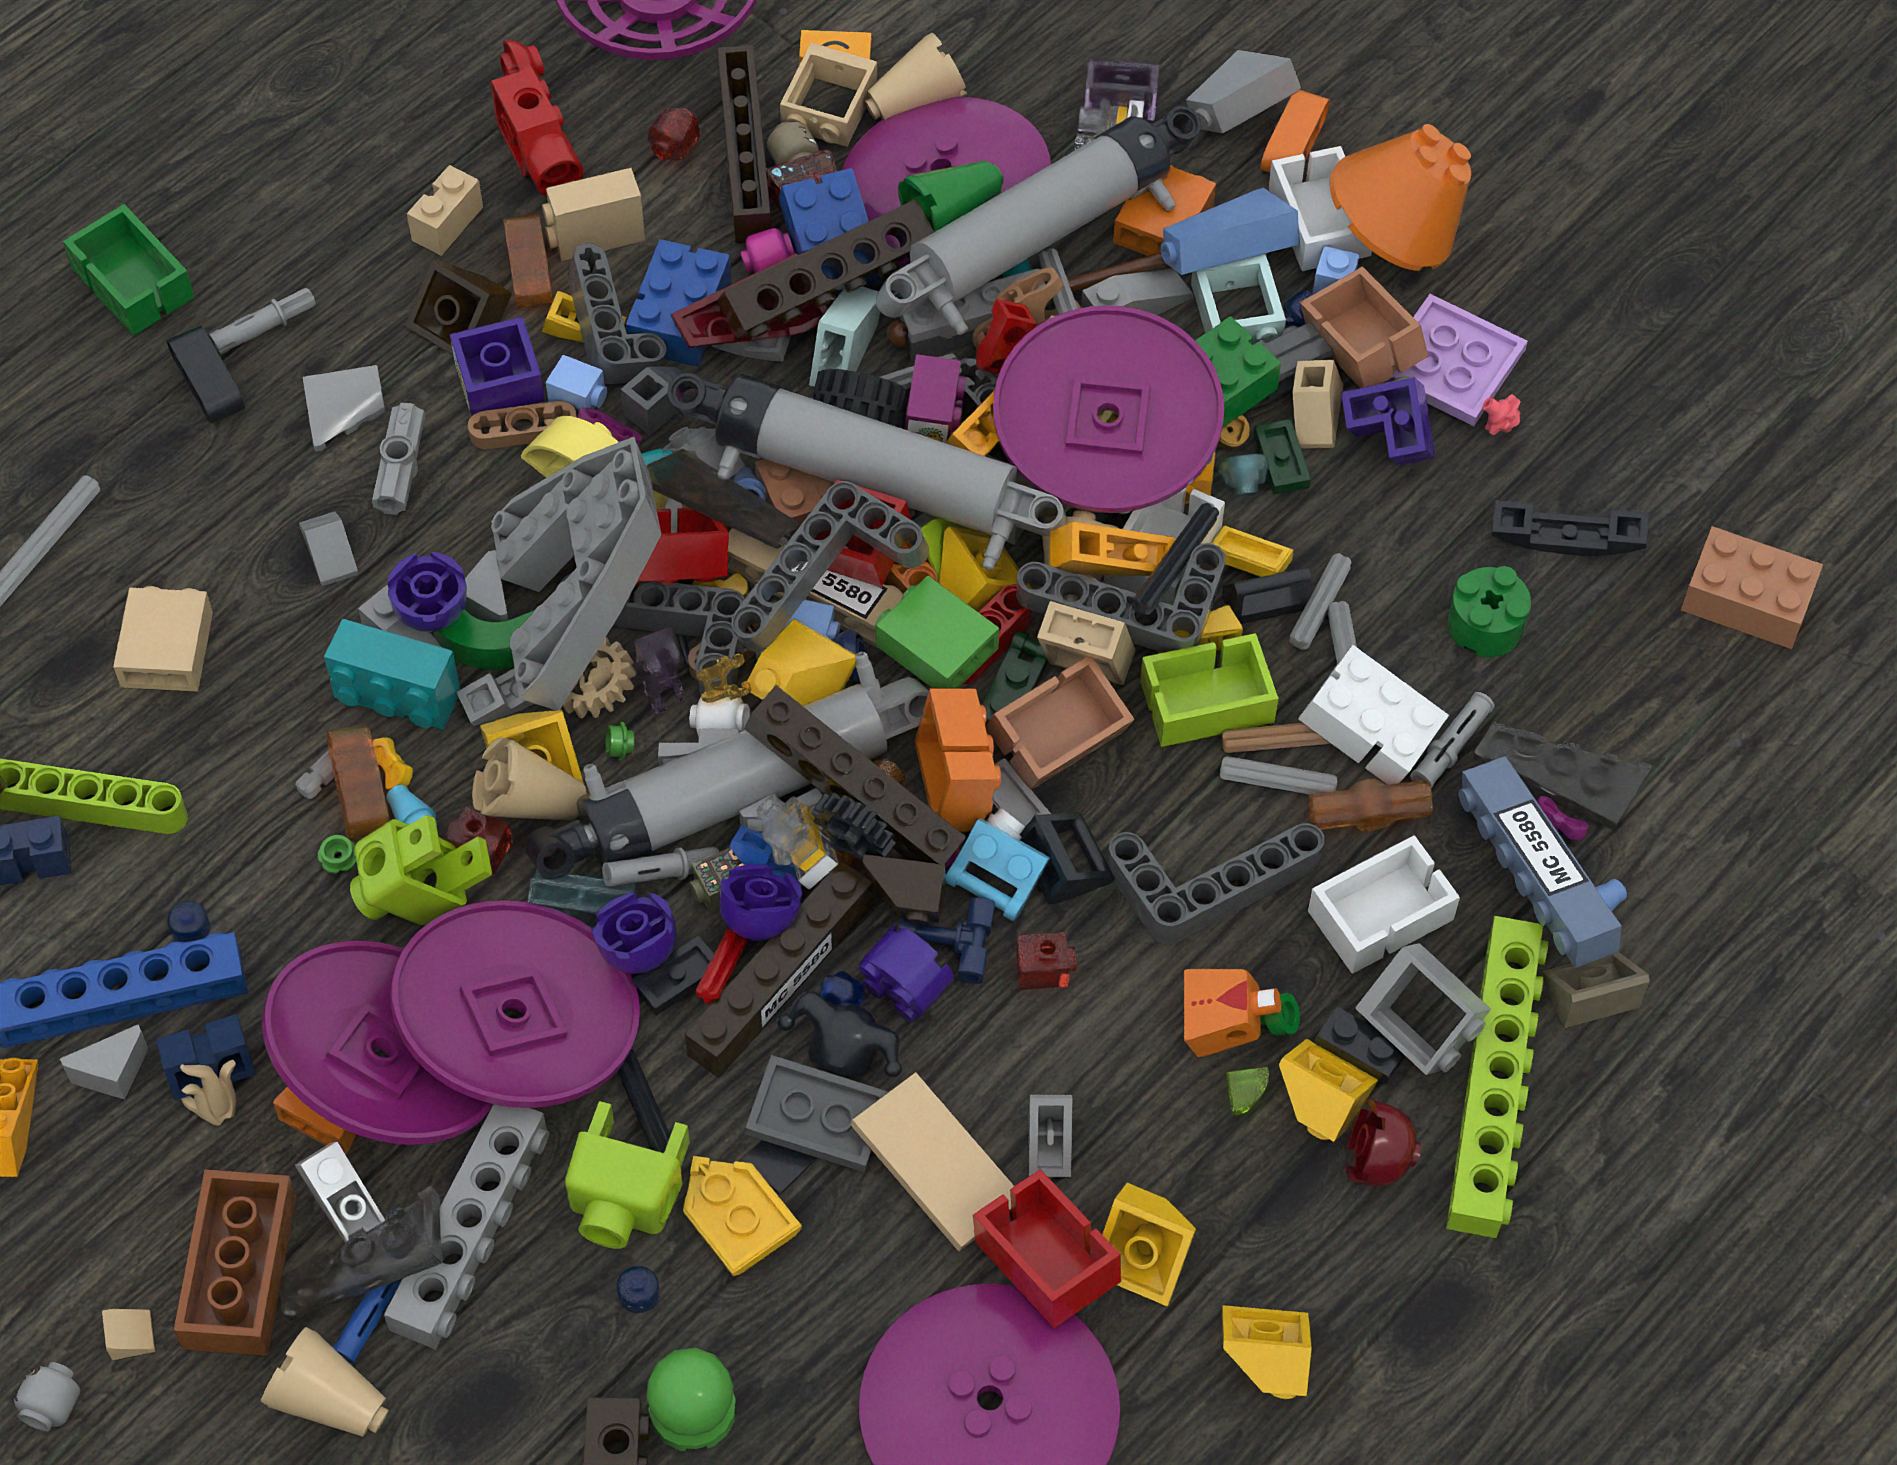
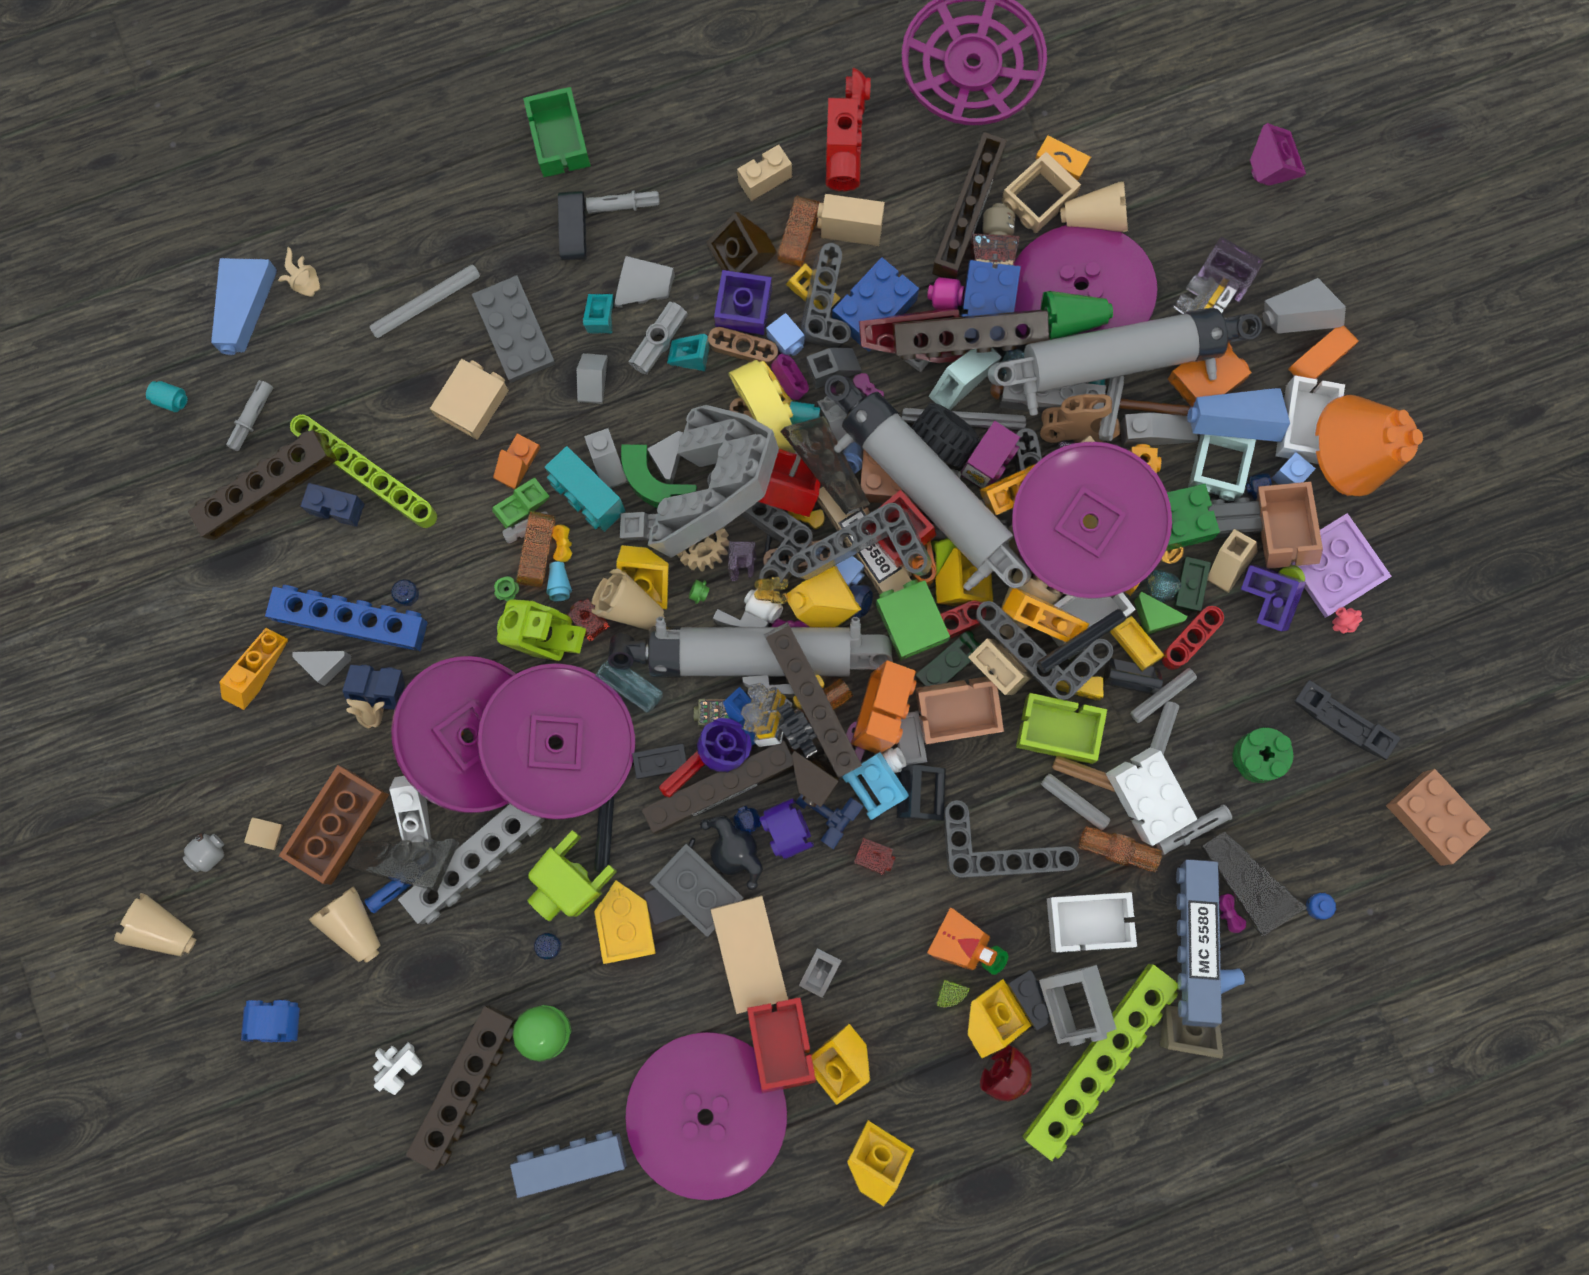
camera: 30 degrees right, 20 degrees up
dark purple cylinder [387,552,467,632] -> none
dark purple cylinder [592,893,677,974] -> none
light grey axle [602,847,719,887] -> none
clear red head [648,107,701,161] -> none
red leg [976,298,1037,374] -> none
none -> dark grey plate [472,275,556,383]
none -> bright green slope [492,477,550,528]
none -> orange slope [493,434,540,490]
none -> teal slope [583,294,614,333]
none -> teal slope [667,334,710,371]
none -> bright green slope [1134,592,1187,635]
none -> red beam [1161,606,1224,670]
none -> blue piece [1306,893,1336,920]

